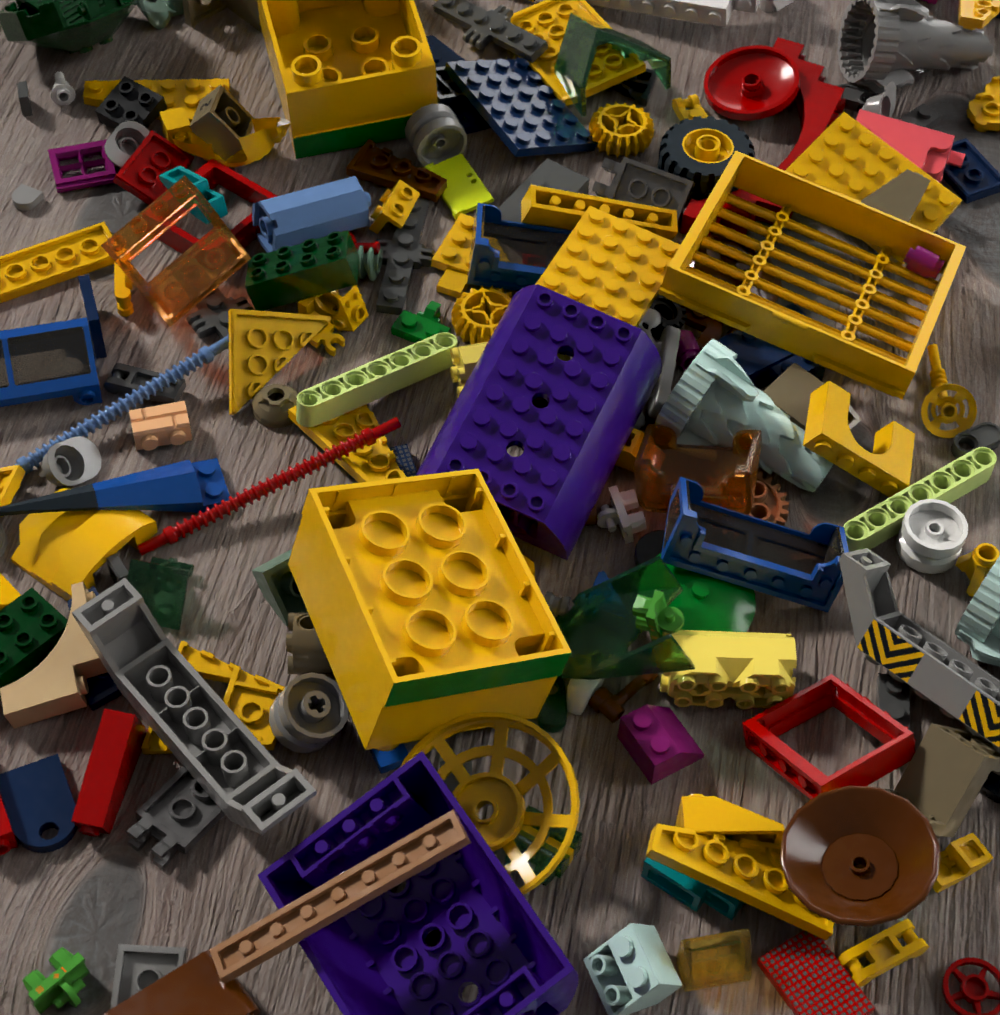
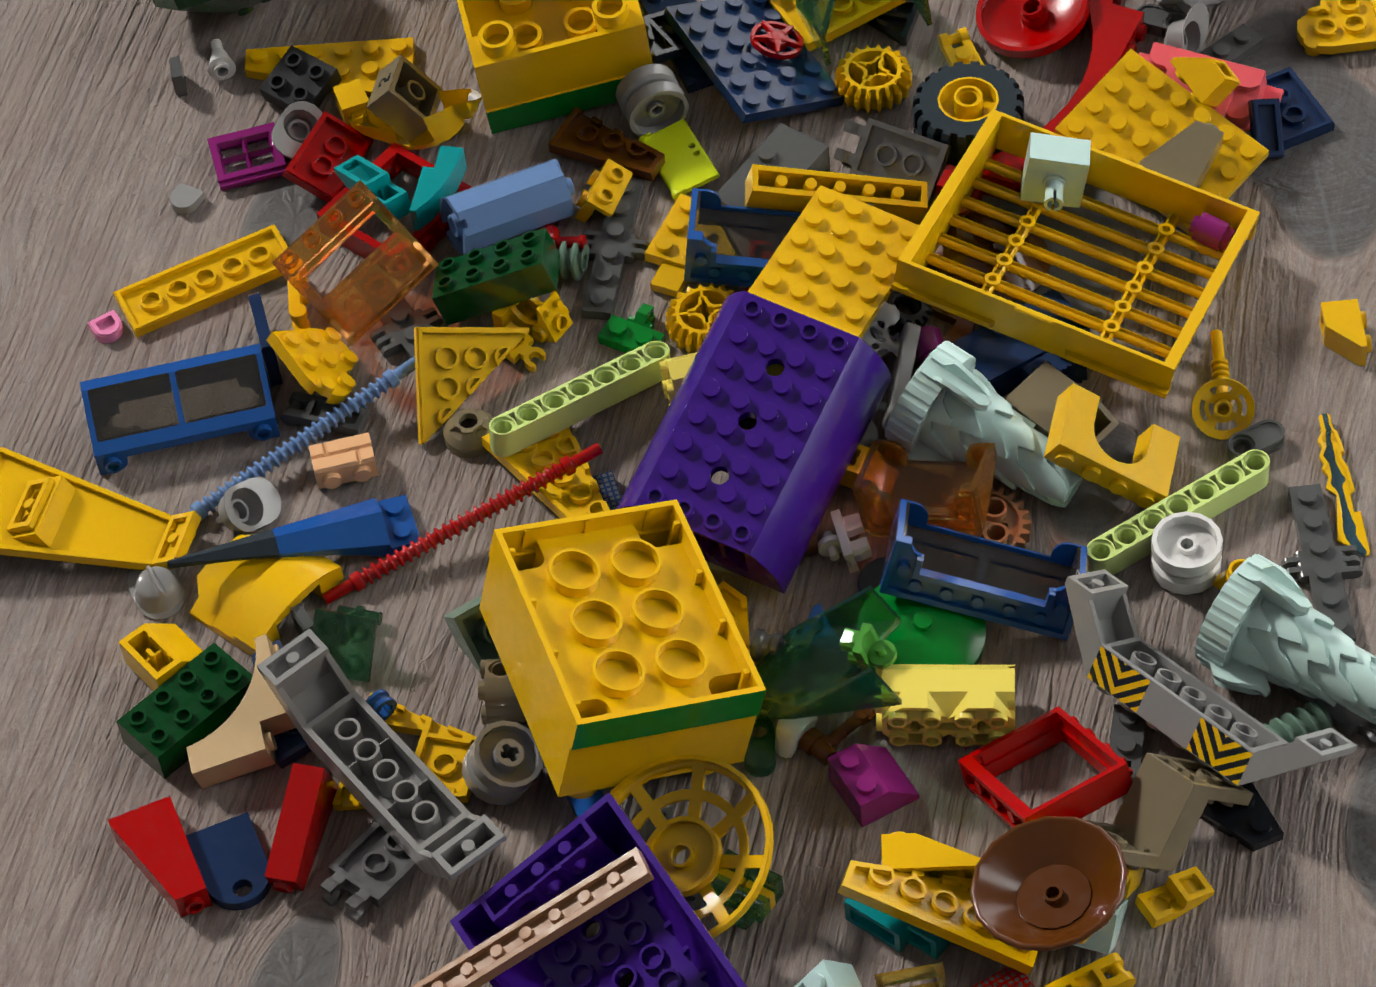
camera: 10 degrees right, 0 degrees up
none -> yellow plate [266,327,358,404]
none -> blue bush [366,689,397,720]
none -> teal slope [410,146,467,231]
none -> red wheel [750,20,804,60]
none -> light aqua brick [1020,132,1091,211]
none -> yellow slope [1170,57,1241,107]
none -> dark blue tile [1248,98,1285,159]

